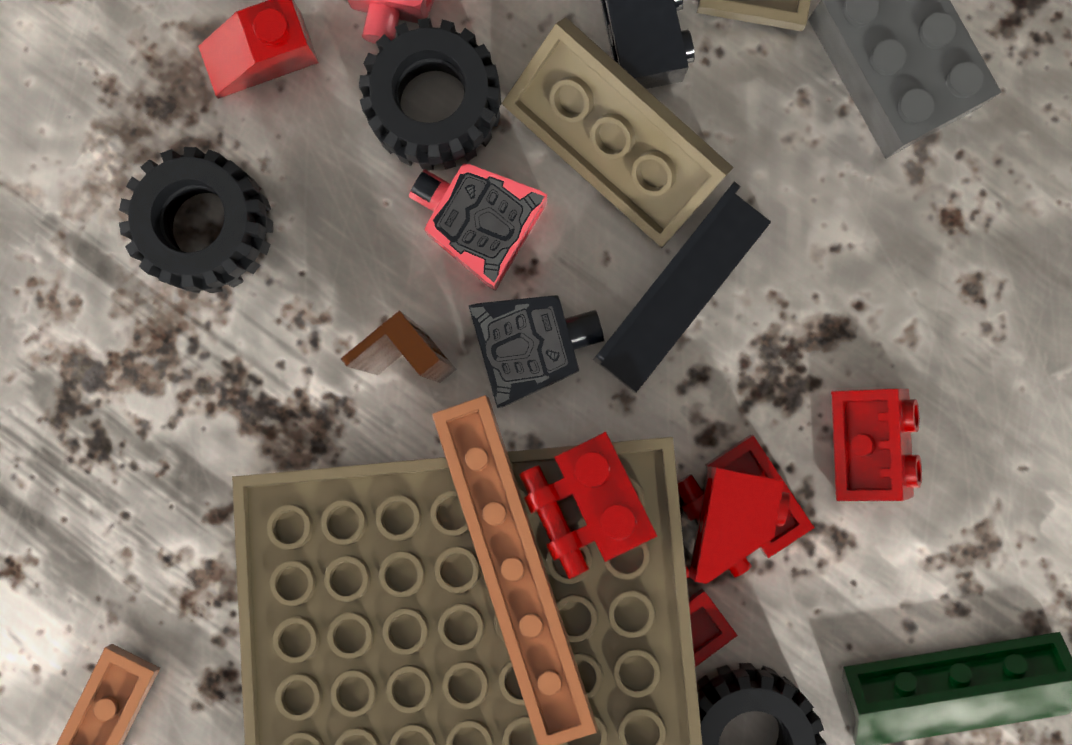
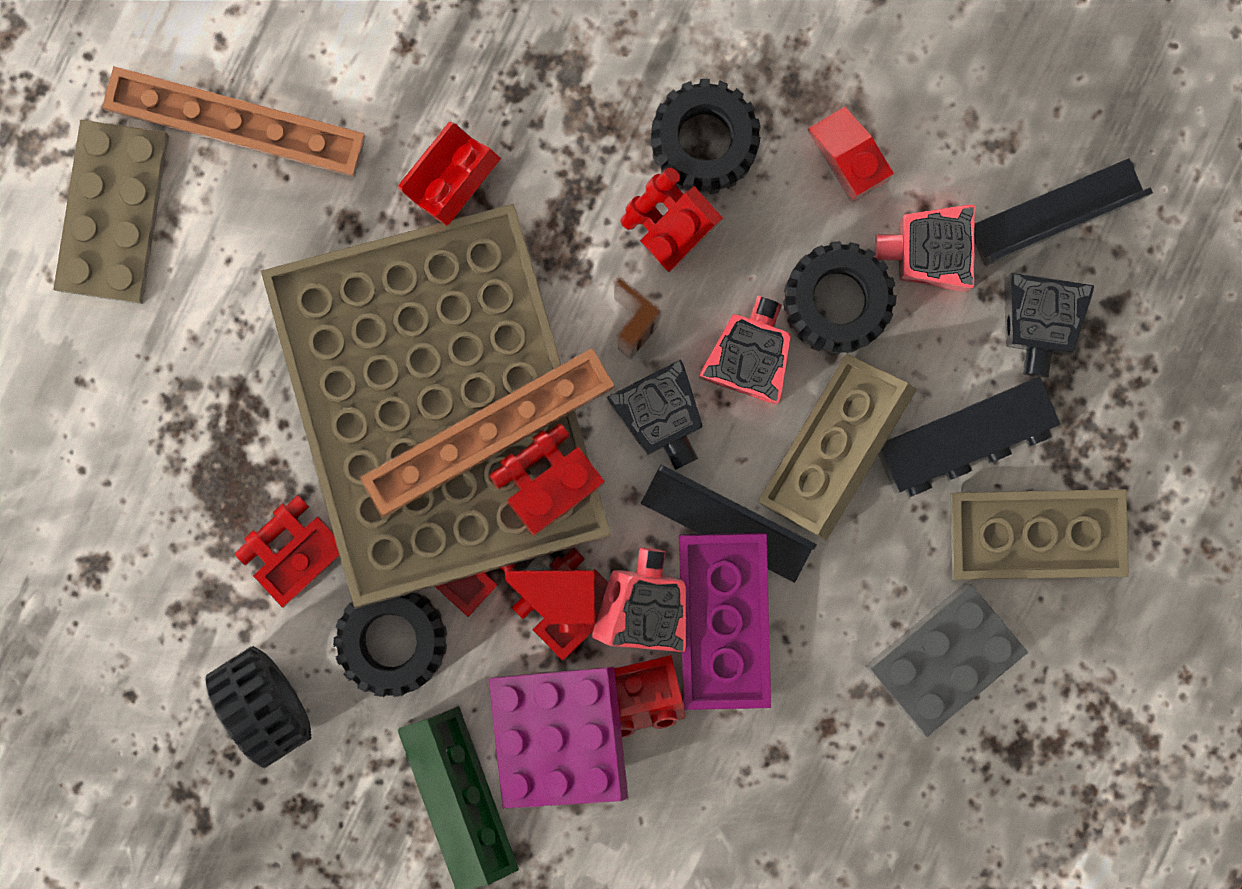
camera: 70 degrees right, 0 degrees up
none -> red bracket [398,122,502,226]
none -> magenta plate [488,666,629,809]
none -> torso [592,548,686,652]
none -> red plate [620,167,724,272]
none -> magenta plate [679,532,771,710]

